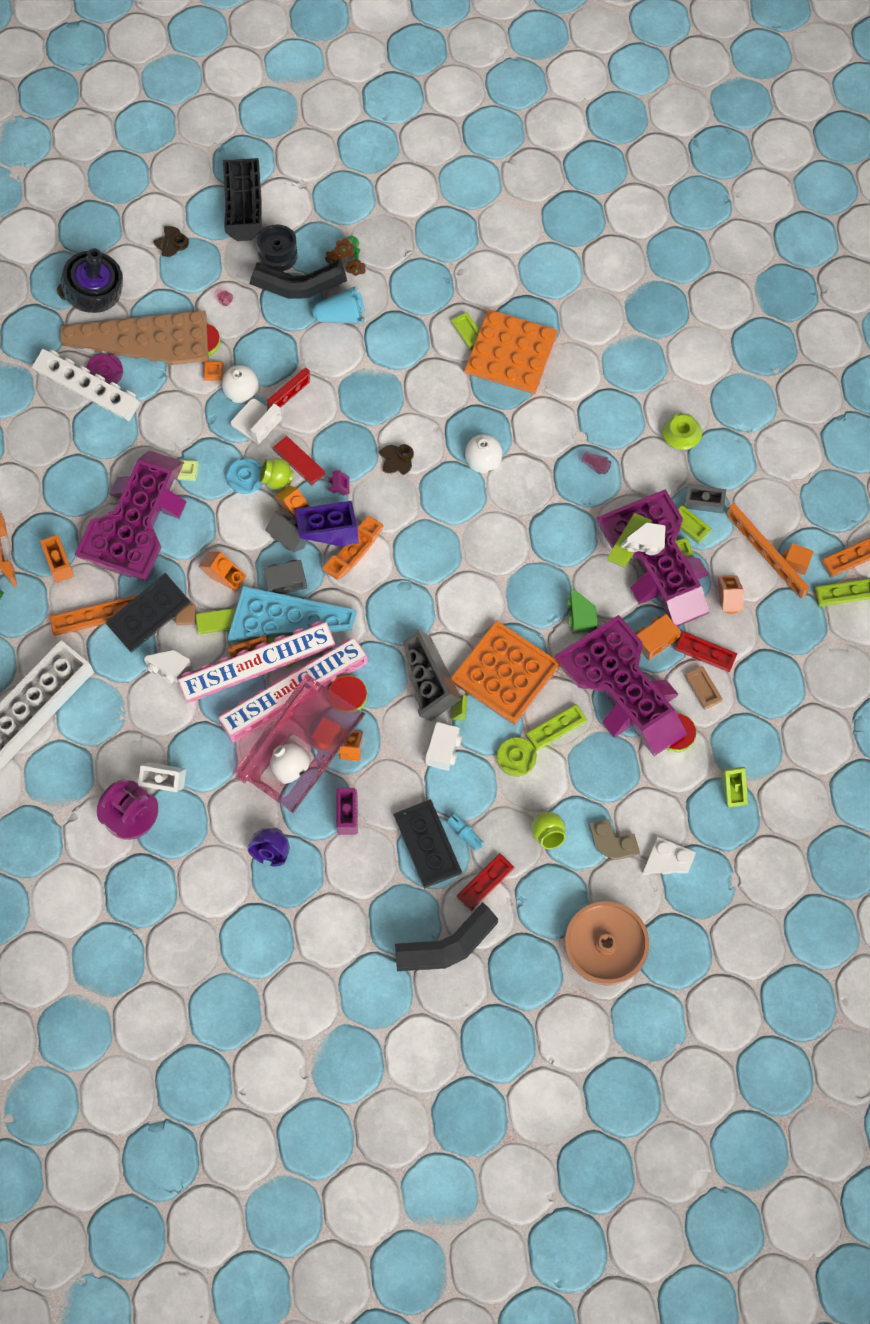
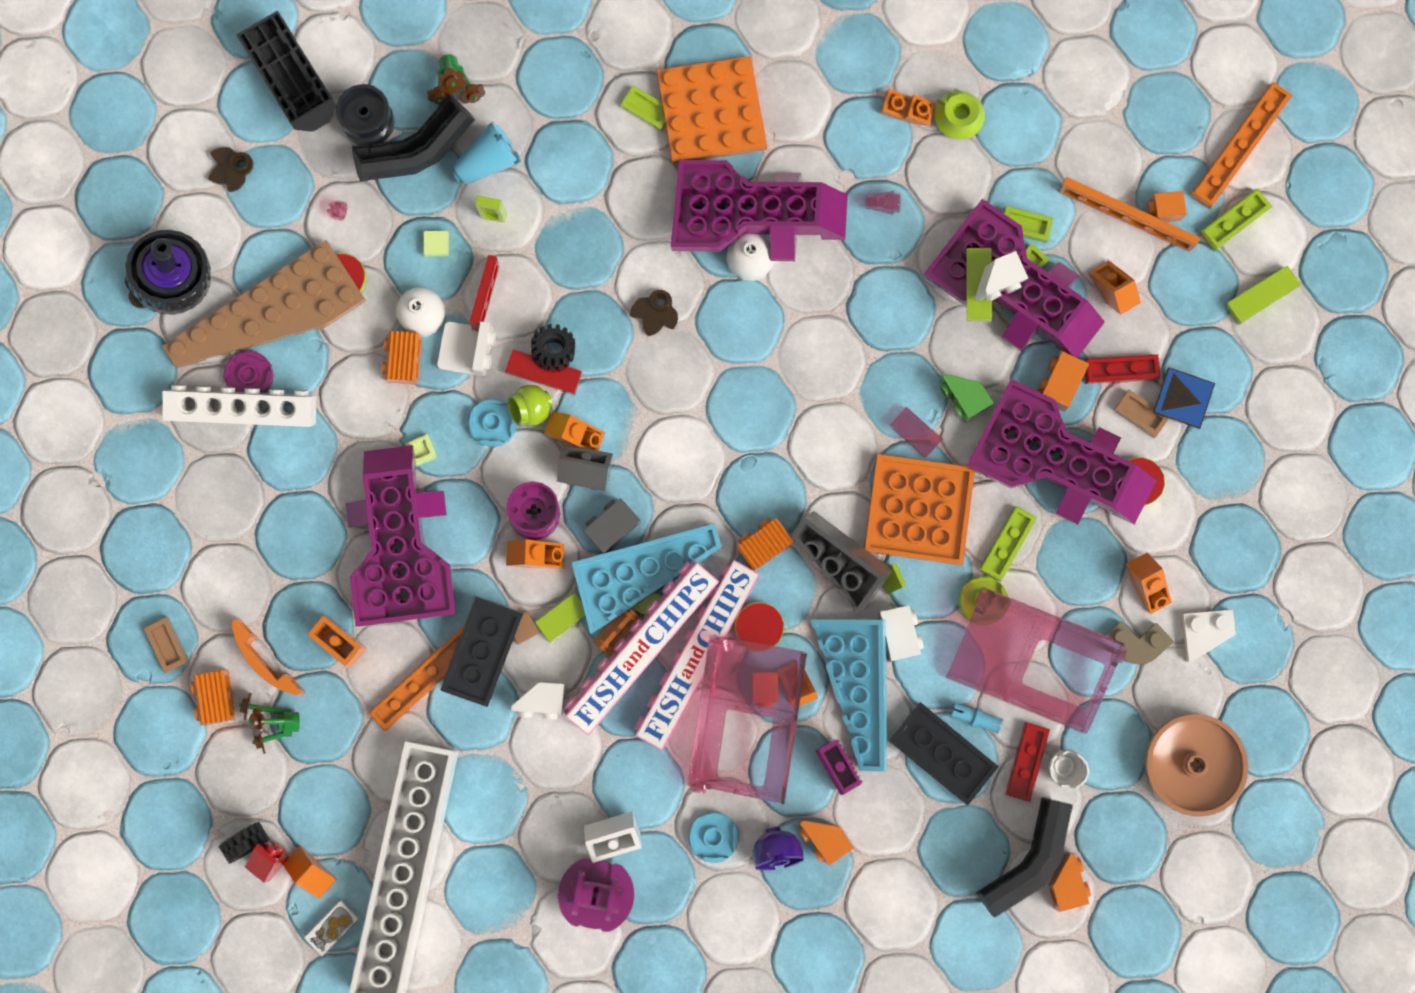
camera: 30 degrees left, 15 degrees up
orange tile [204,361,224,381] -> none
white cylinder [270,743,311,784] -> none
dark purple slope [295,501,359,546] -> none
orange slope [322,515,384,580] -> none
magenta tile [328,470,350,496] -> none
lime piece [531,812,566,849] -> none
dark grey brick [685,484,726,513] -> none
lime slope [721,767,748,808] -> none
none -> orange brick [382,331,422,385]
none -> yellowish green tile [424,231,449,257]
none -> lime tile [475,195,507,223]
none -> magenta wheel [506,481,561,540]
none -> black tyre [531,324,575,372]
none -> magenta piece [671,160,848,261]
none -> medium azure tile [688,812,739,863]
none -> orange brick [736,518,794,571]
none -> orange slope [798,820,854,866]
none -> medium azure wing [810,619,887,772]
none -> orange slope [880,89,936,126]
none -> clear pink tile [890,407,943,459]
none -> clear pink piece [945,587,1127,734]
none -> white hair [1048,750,1089,789]
none -> orange slope [1048,852,1091,912]
none -> orange slope [1126,552,1172,614]
none -> piece [1153,367,1215,429]
none -> lime tile [1226,265,1301,325]

